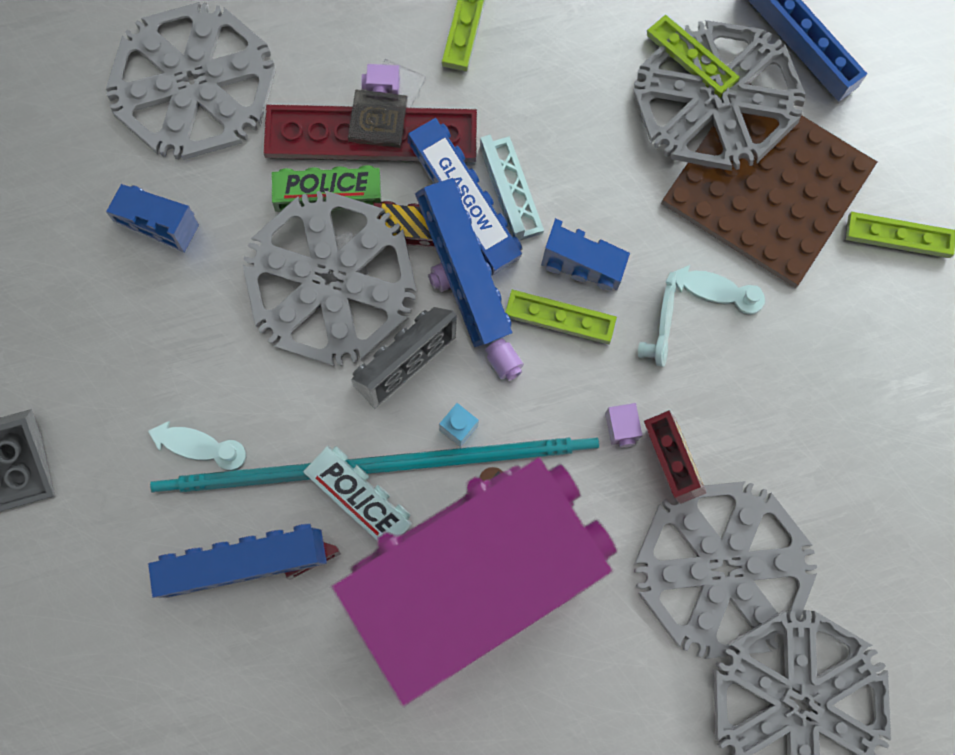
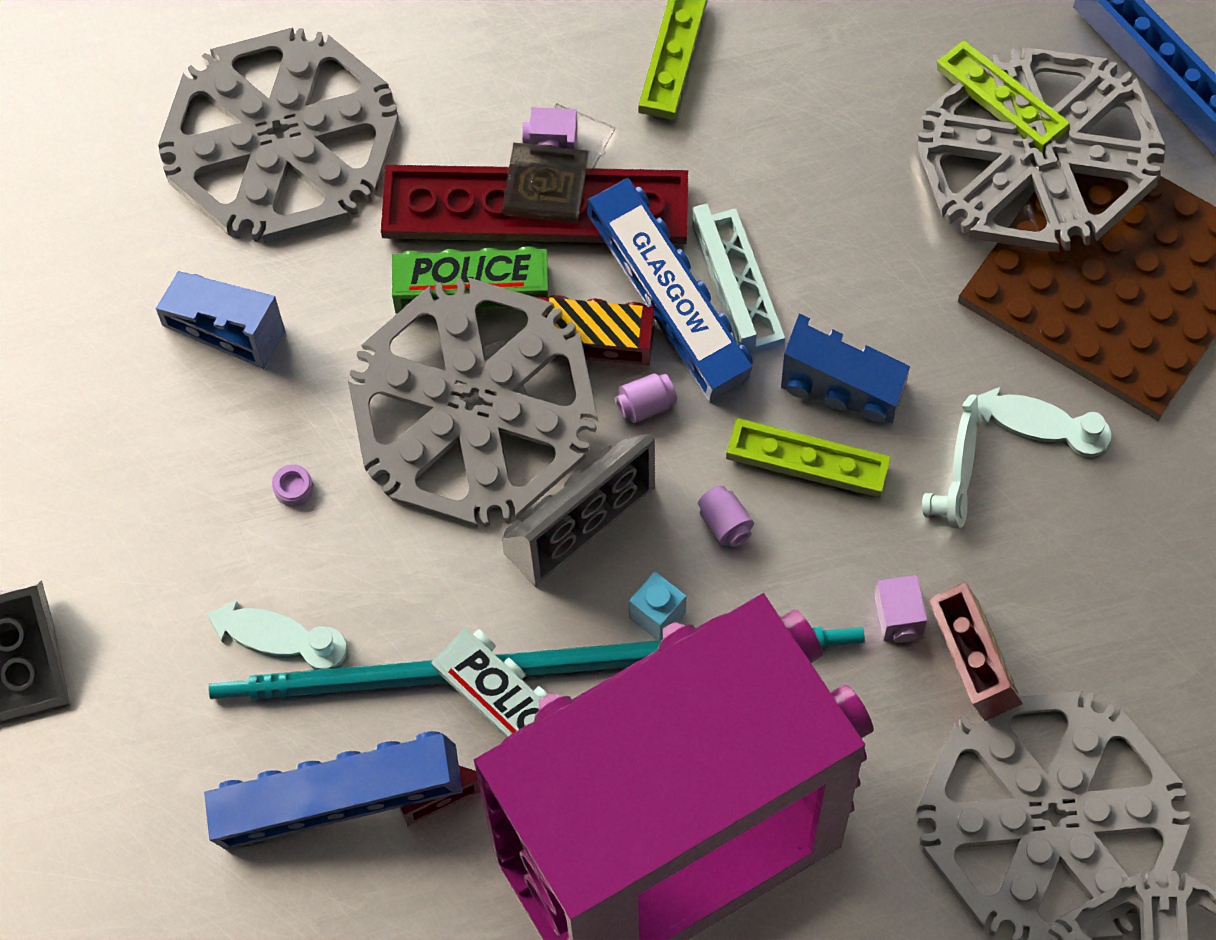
camera: 10 degrees right, 10 degrees down
blue brick [415,178,513,347] -> none
none -> lavender tile [272,465,313,506]

